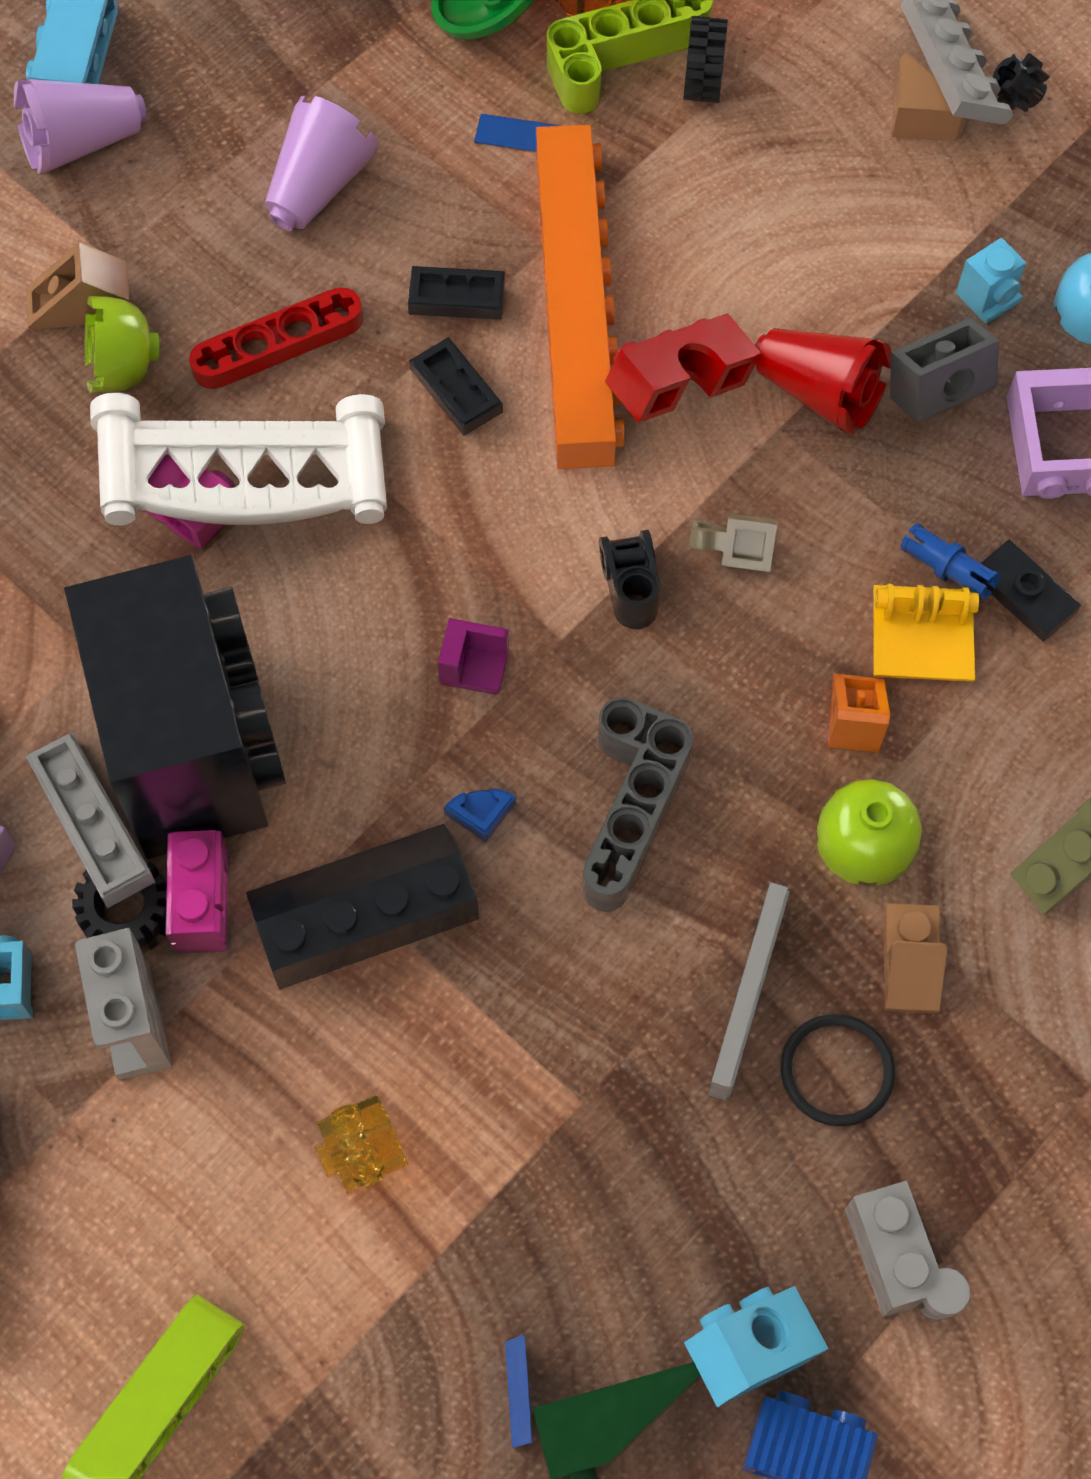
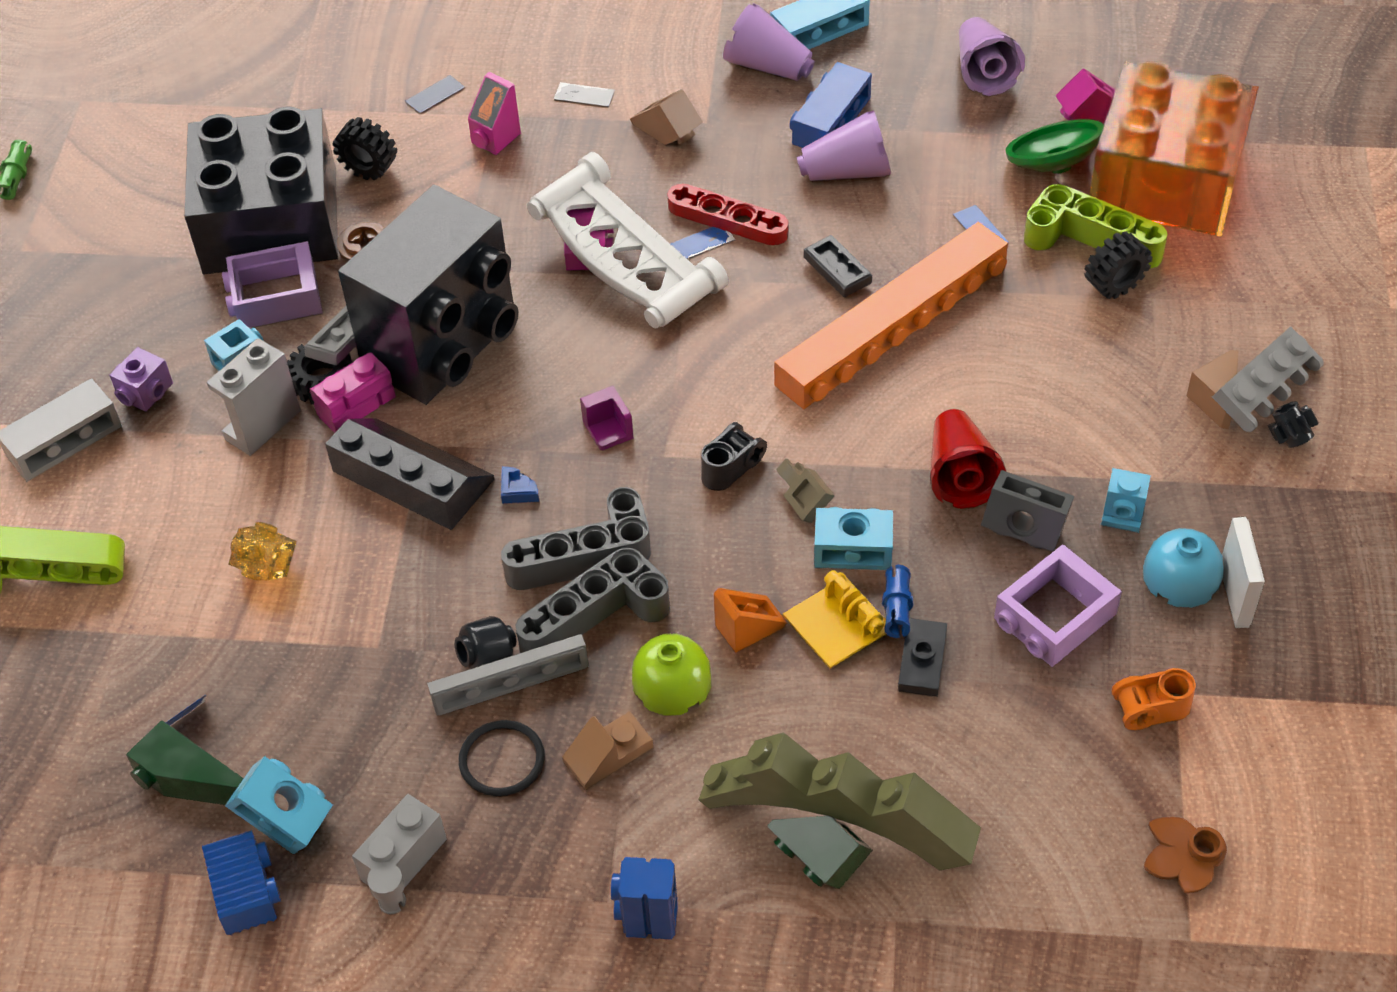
camera: 55 degrees right, 15 degrees down
lime cylinder [84,296,159,393] -> none
black plate [409,337,503,436] -> none
red arch [605,313,762,423] -> none
none -> black head [454,616,517,669]
none -> dark grey beam [515,548,670,653]
none -> sticker [670,227,735,259]
none -> brick [789,62,872,148]
none -> medium azure brick [814,507,893,570]

